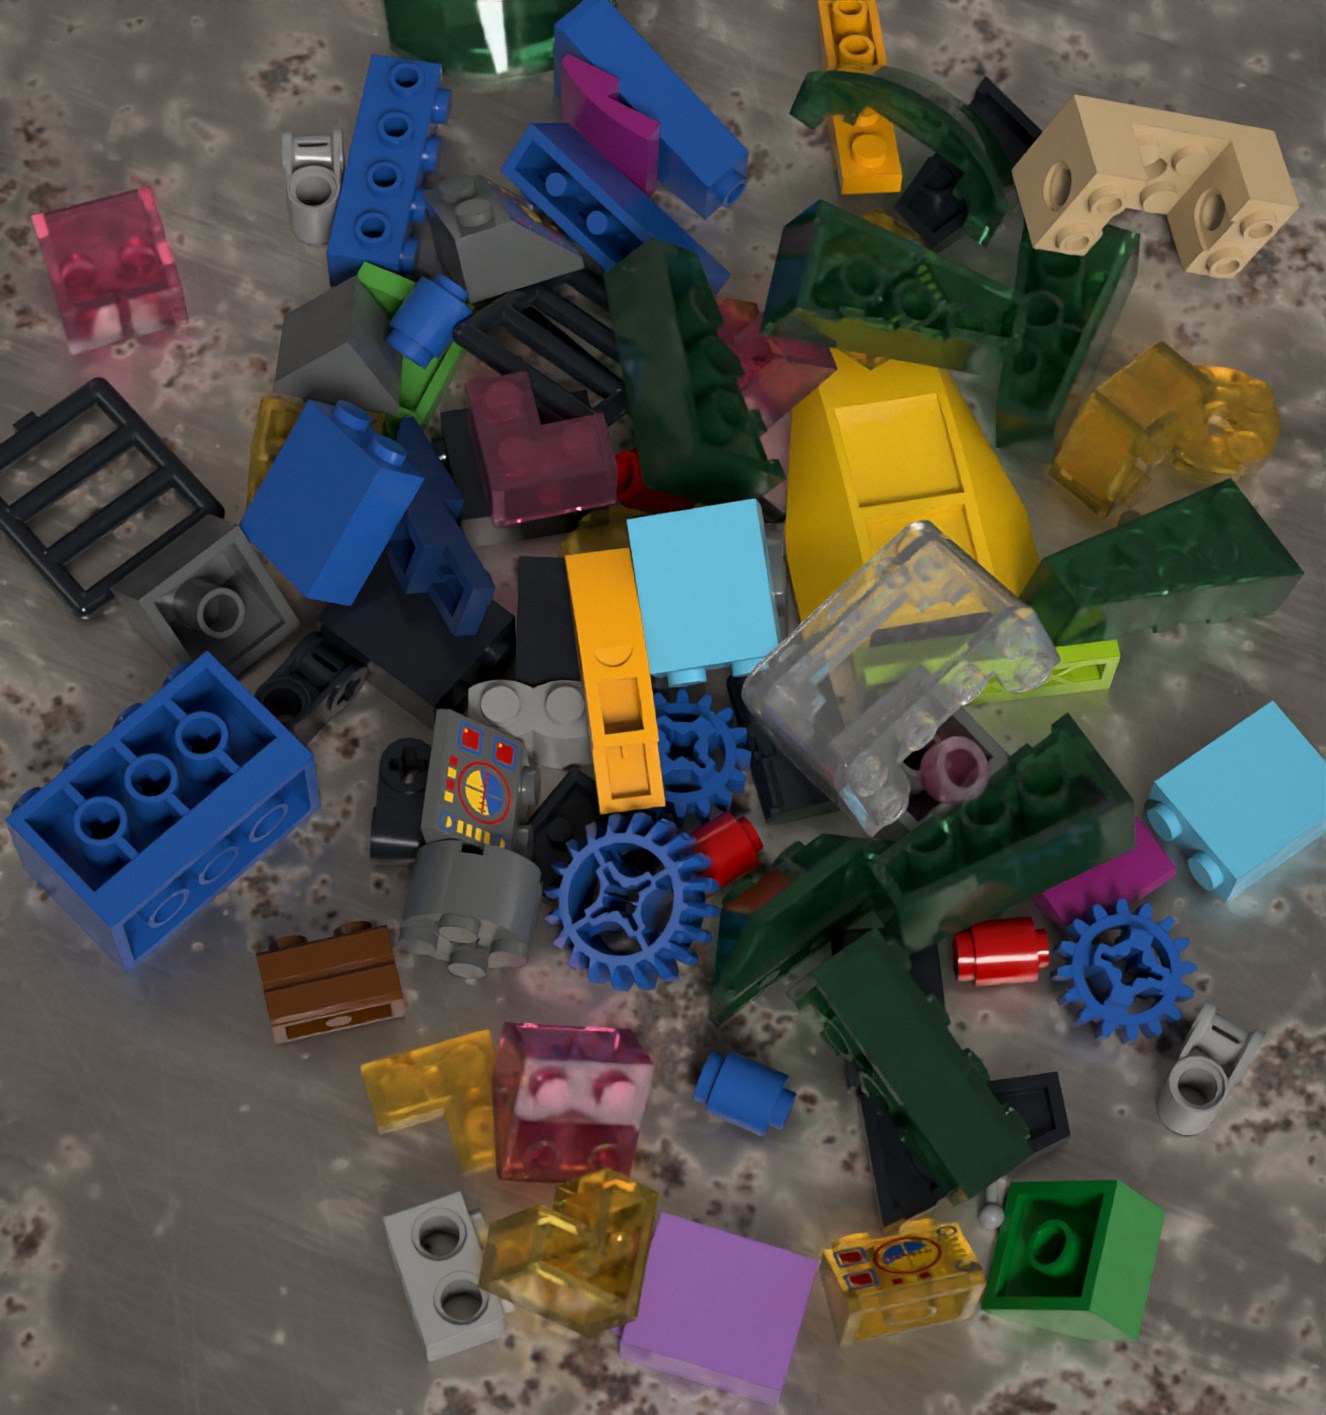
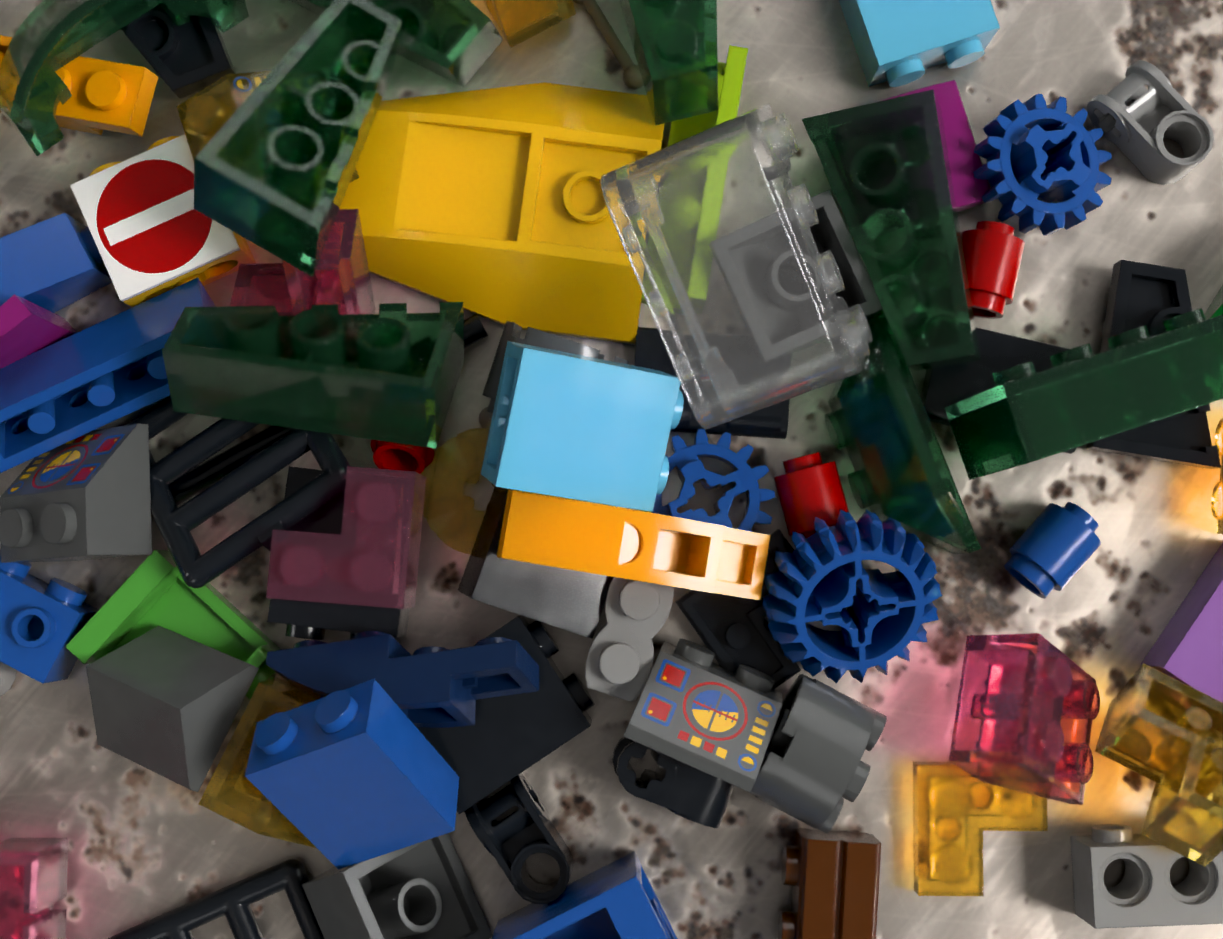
camera: 65 degrees left, 20 degrees up
blue brick [385,273,472,369] -> none
clear pink piece [919,736,989,804] -> none
none -> piece [70,133,256,307]

